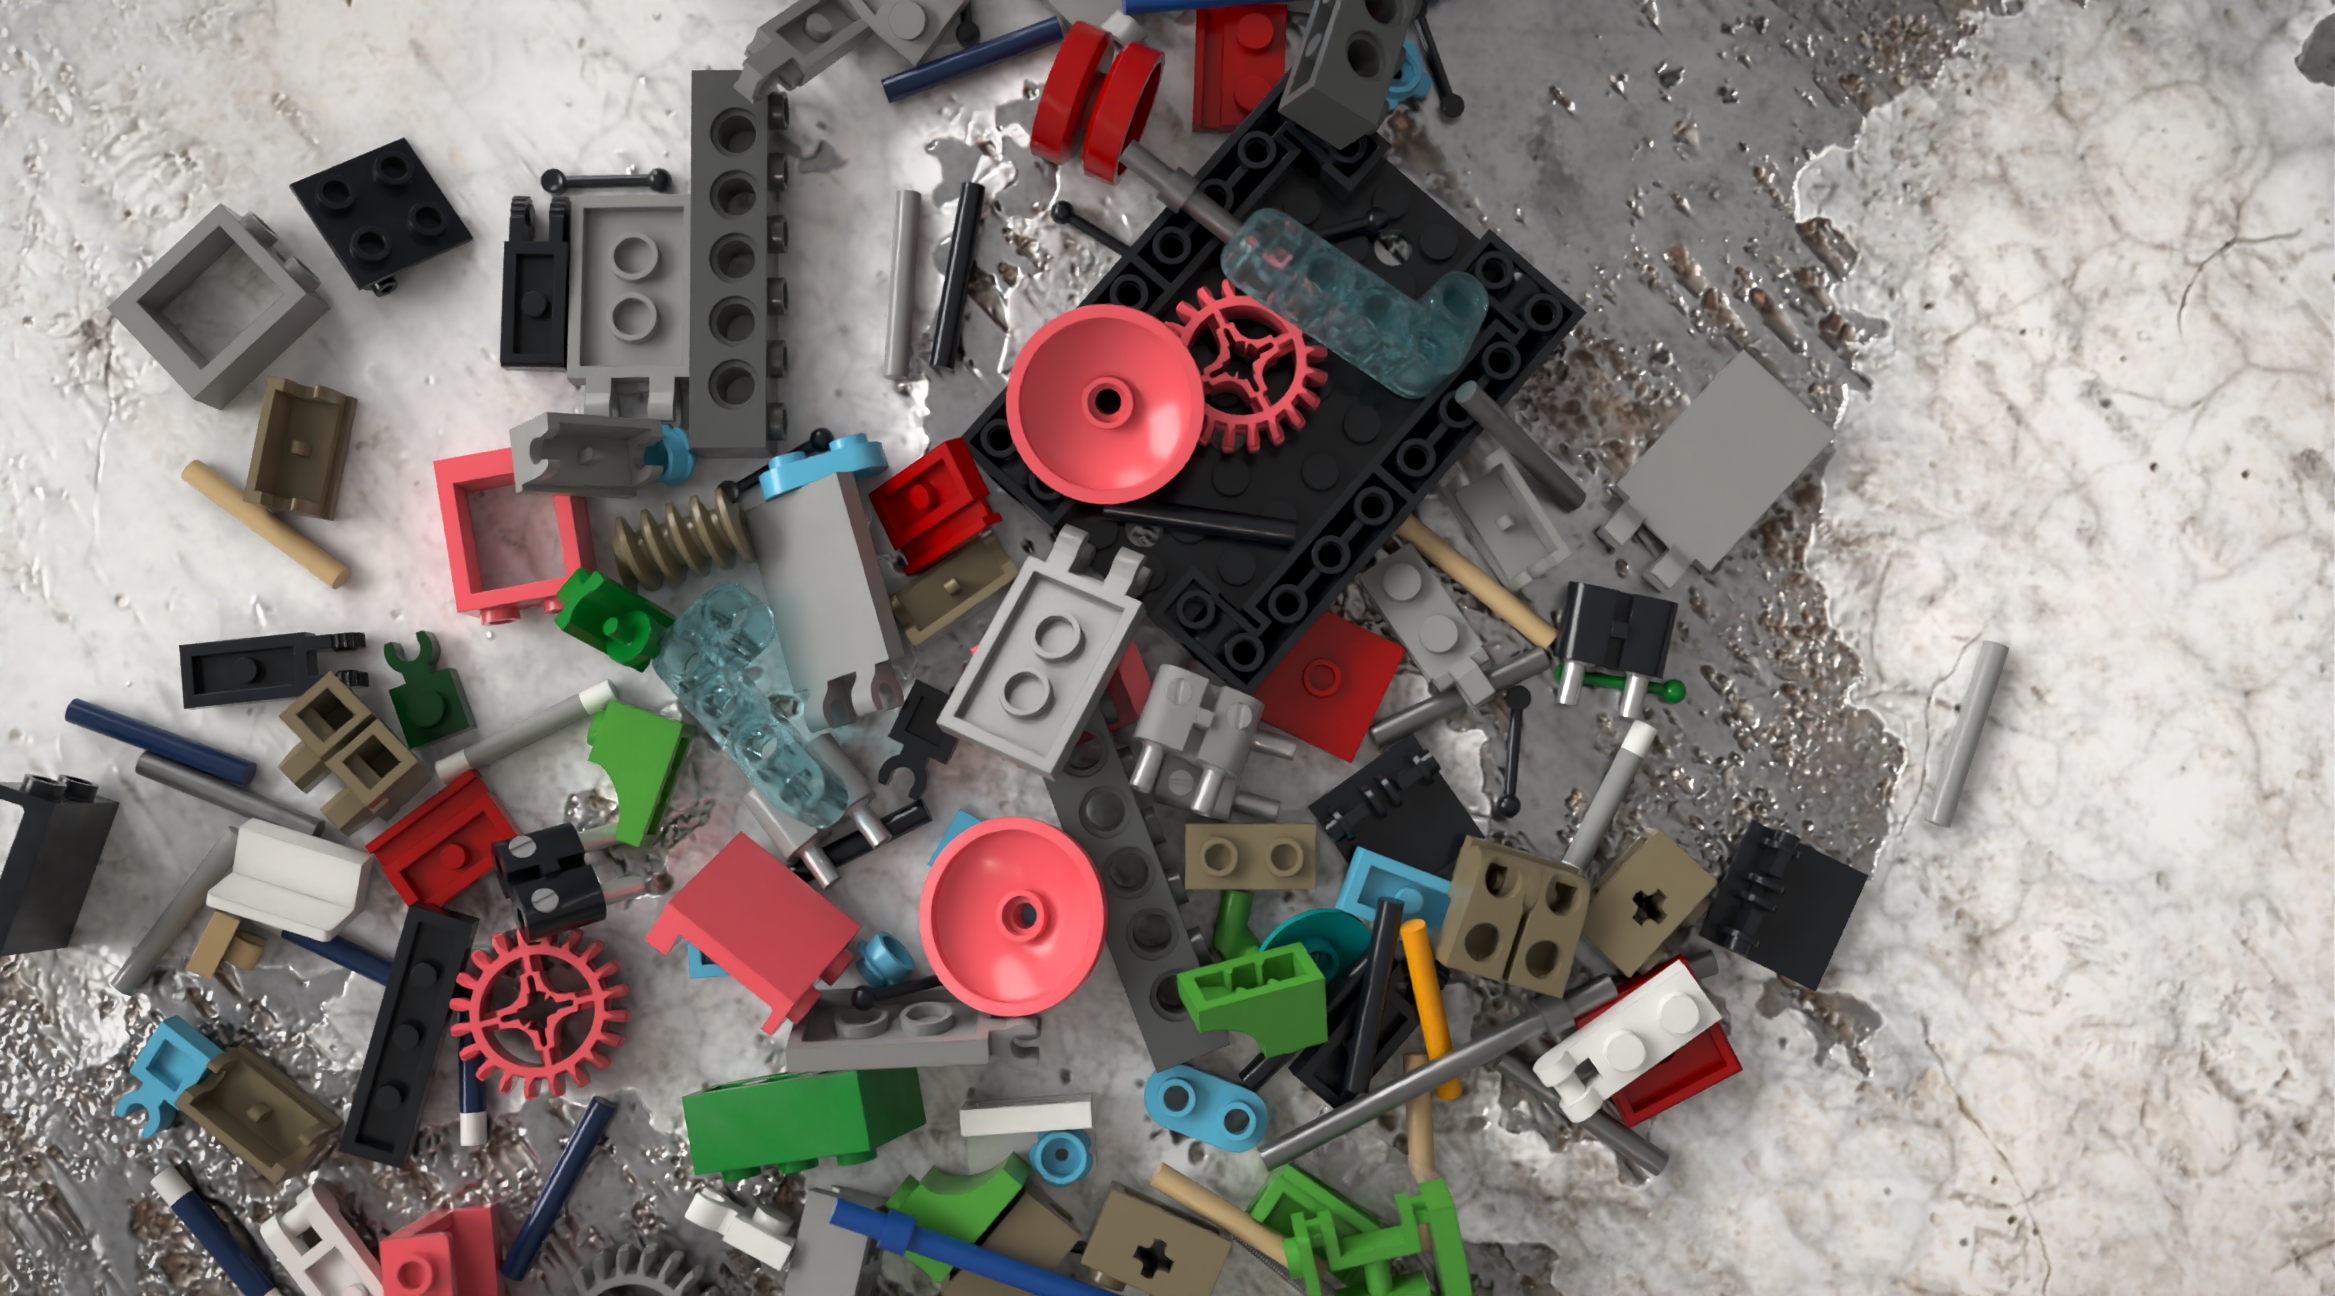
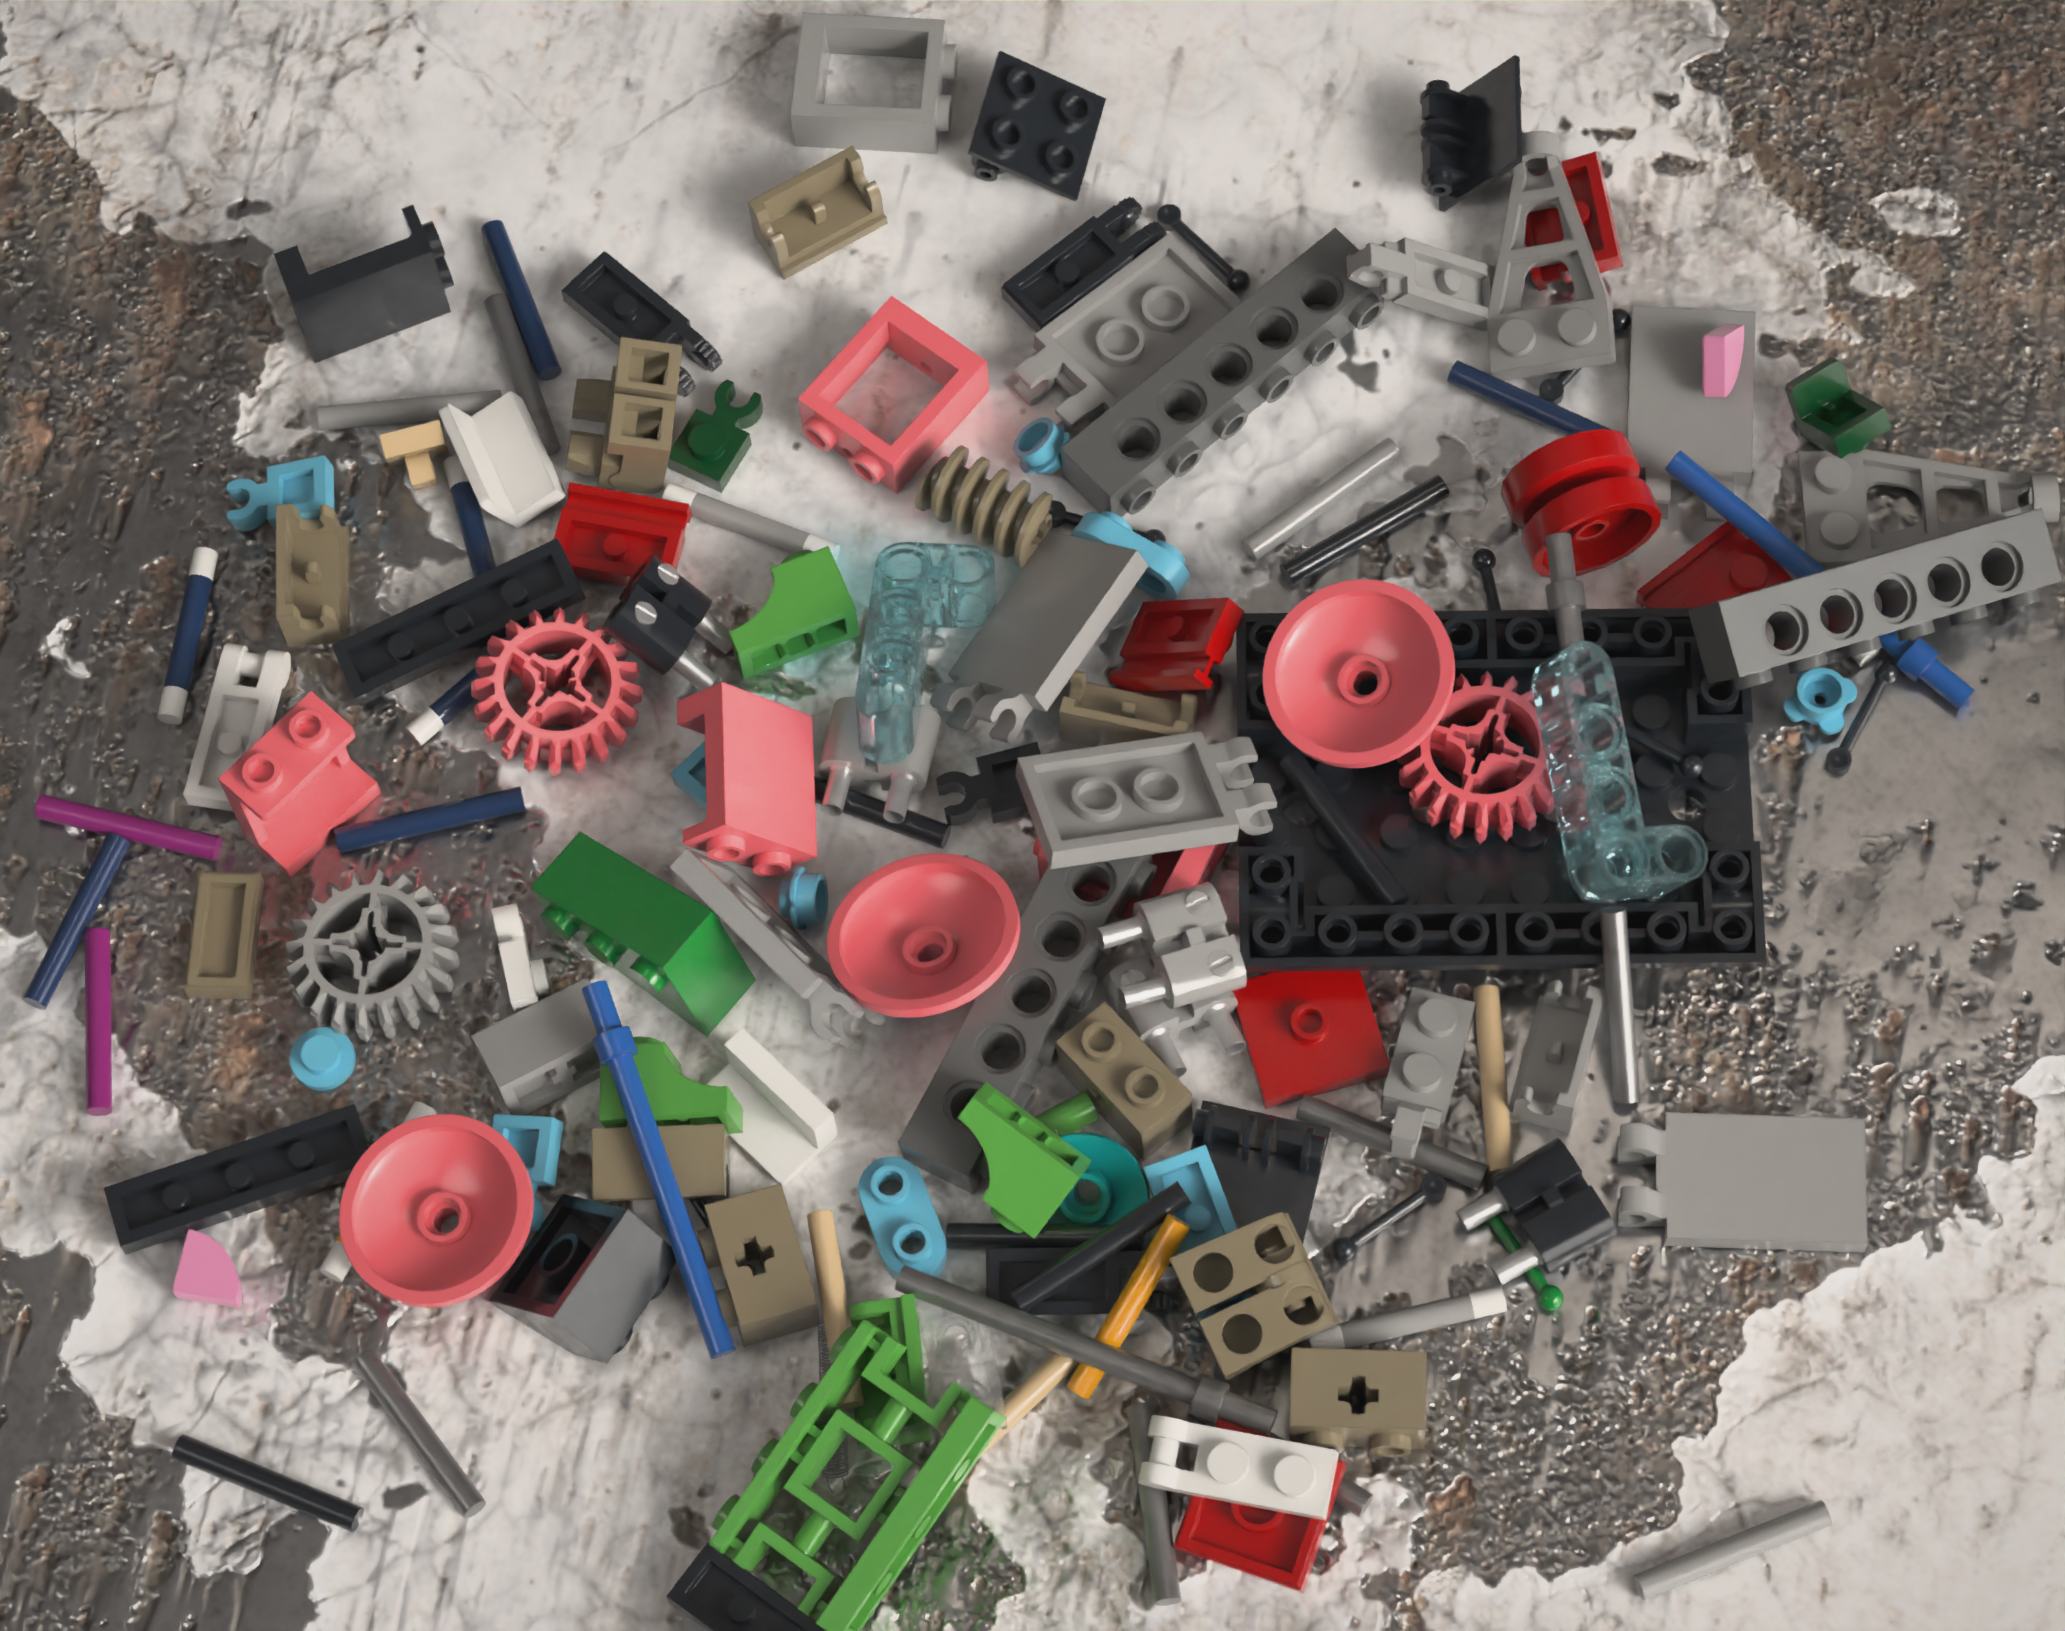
camera: 55 degrees right, 20 degrees down
tan bar [181,459,350,589] -> none
light grey hinge [509,412,663,499] -> none
green hips [554,567,683,673] -> none
black hinge [850,974,944,1011] -> none
medium azure plate [1029,1129,1093,1187] -> none
black hinge [1698,820,1869,991] -> none

